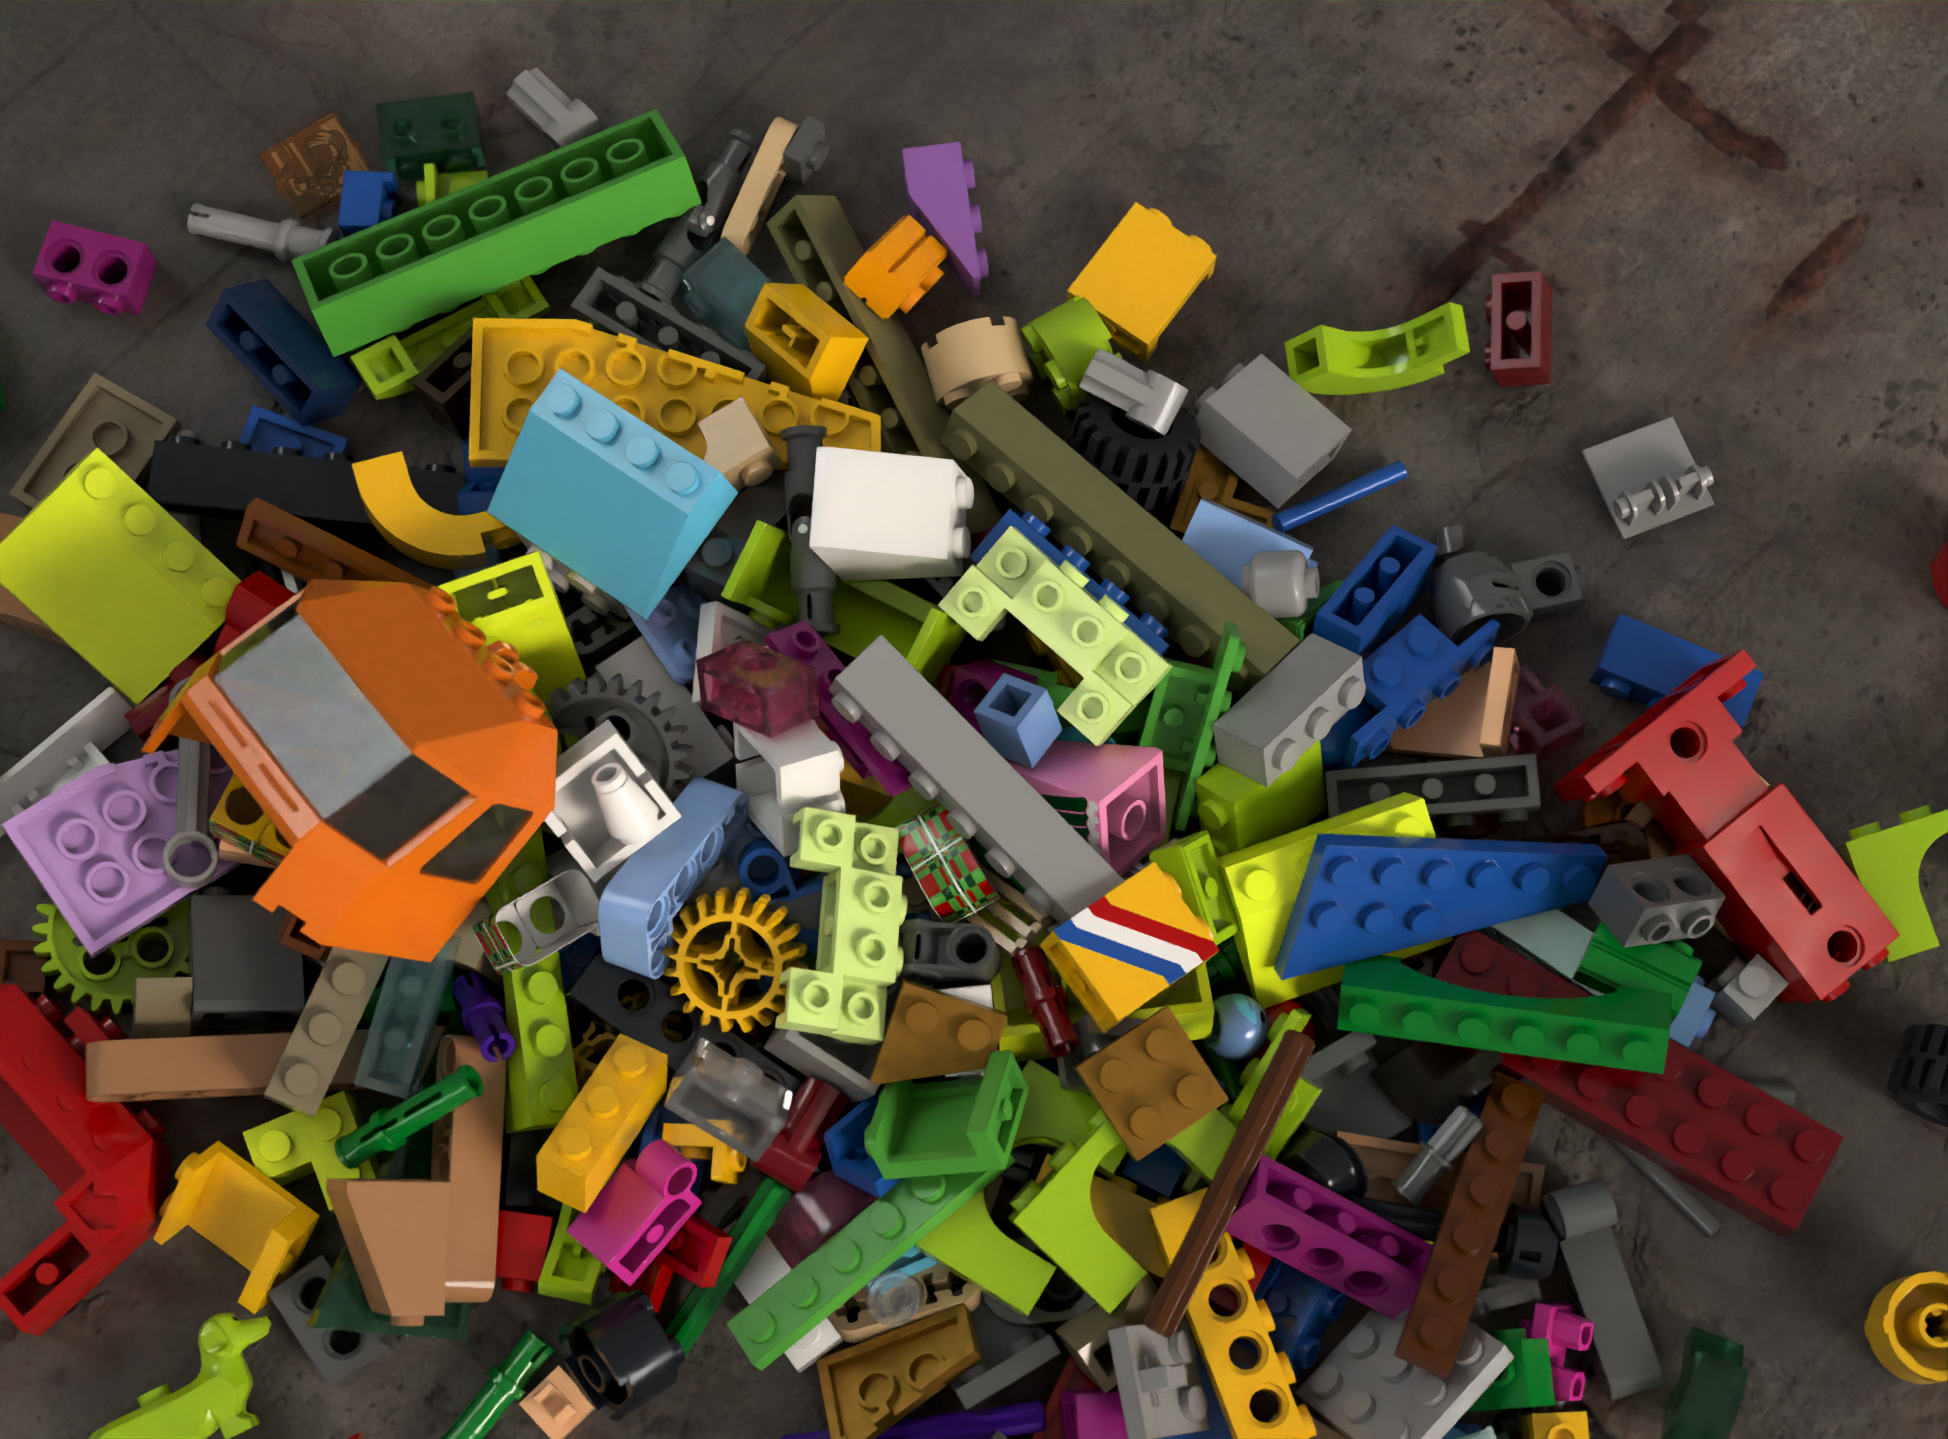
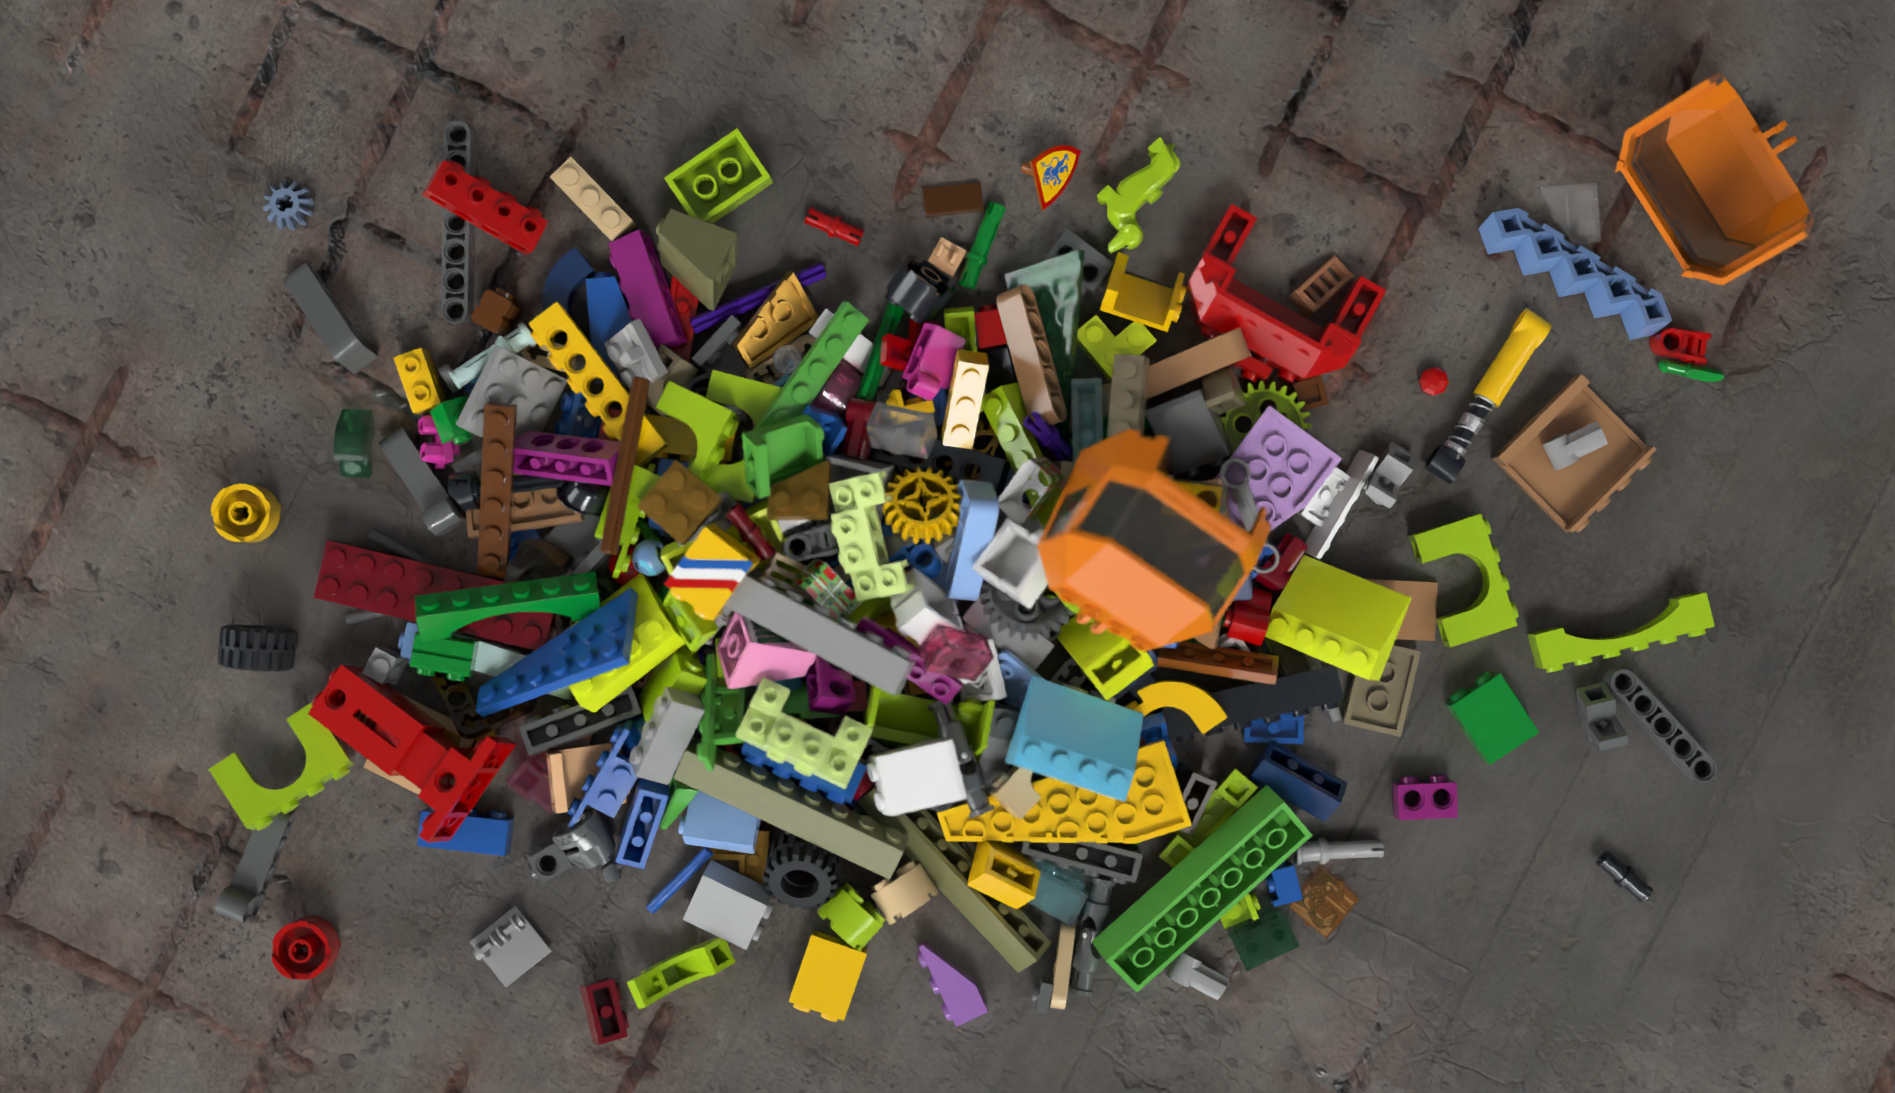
camera: 160 degrees right, 15 degrees up
medium nougat slope [326,1178,451,1326] -> none
green pin [335,1064,484,1169] -> none
white cone [591,763,659,845] -> none
light orange brick [844,215,947,319] -> none
medium blue brick [974,673,1063,768] -> none
light grey piece [1079,348,1189,436] -> none
light grey head [1241,550,1319,618] -> none
dark grey axle [1391,1106,1483,1206] -> none
dark grey brick [1588,854,1726,948] -> none

